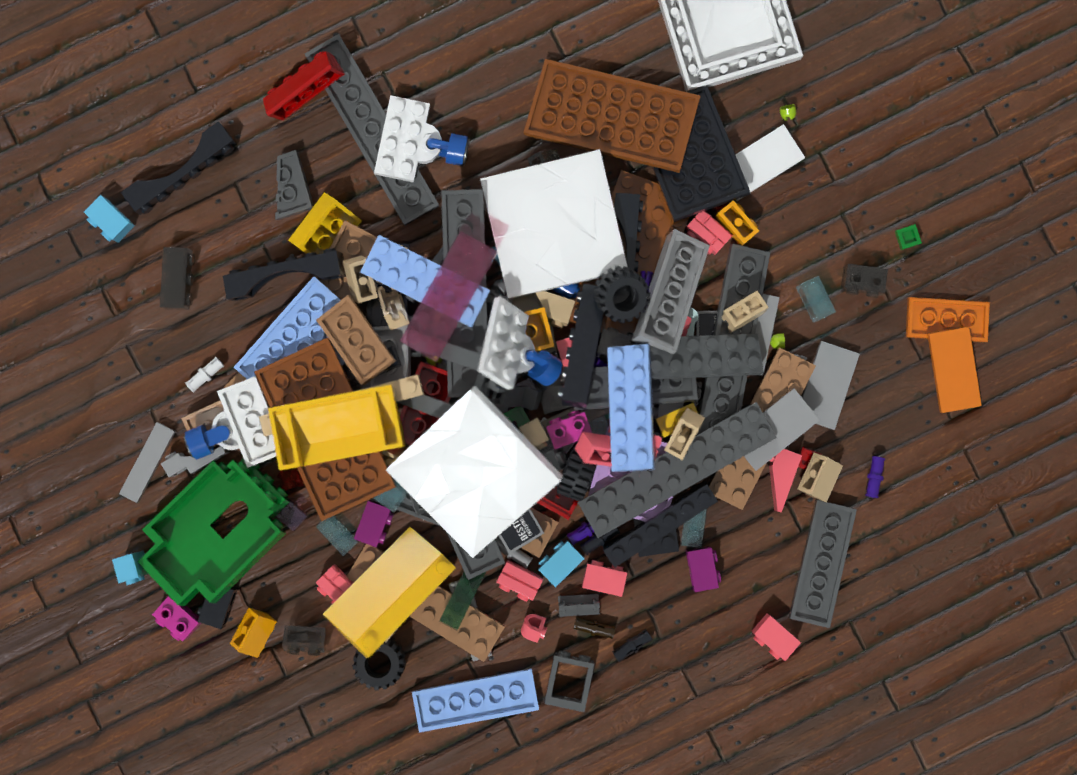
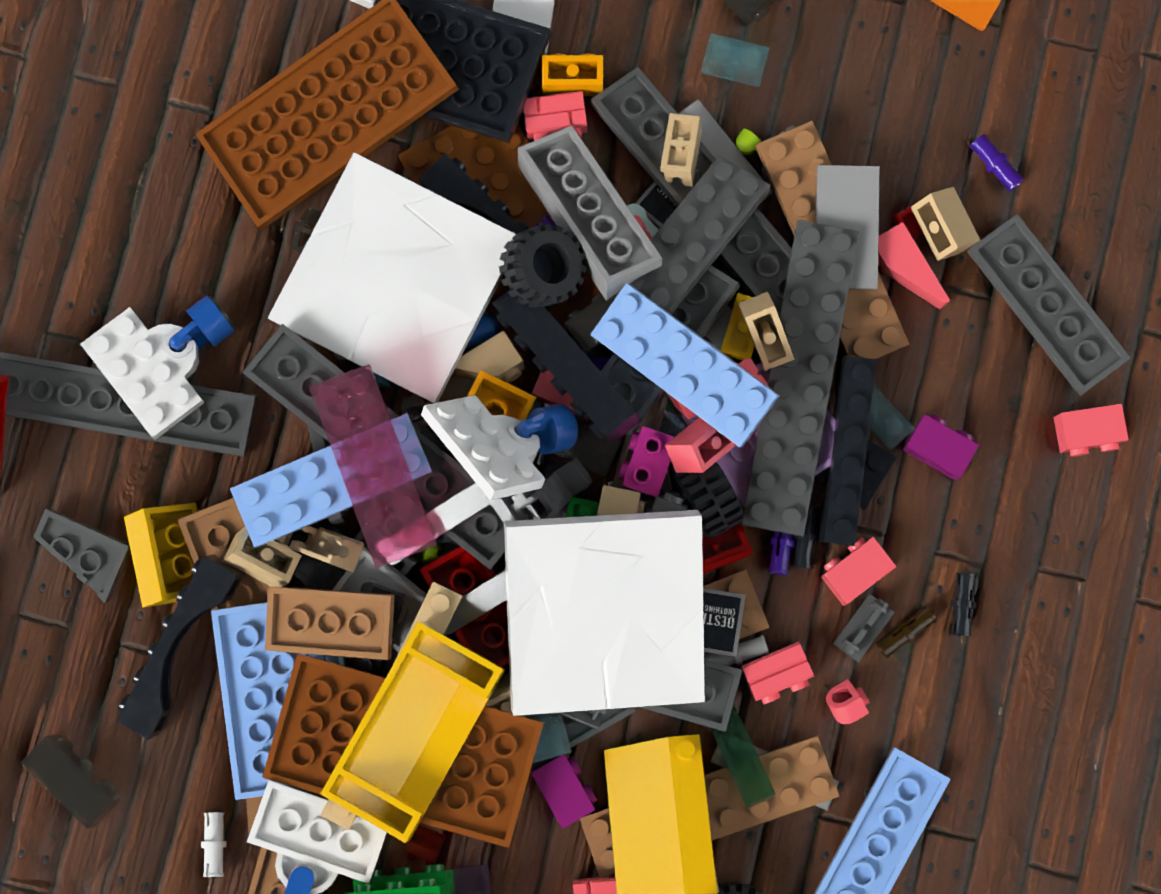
camera: 50 degrees left, 5 degrees down
clear light blue plate [316,515,359,556] -> none
medium azure brick [538,540,584,587] -> none
dark grey window [544,650,594,712] -> none
light grey tile [802,341,860,430] -> none

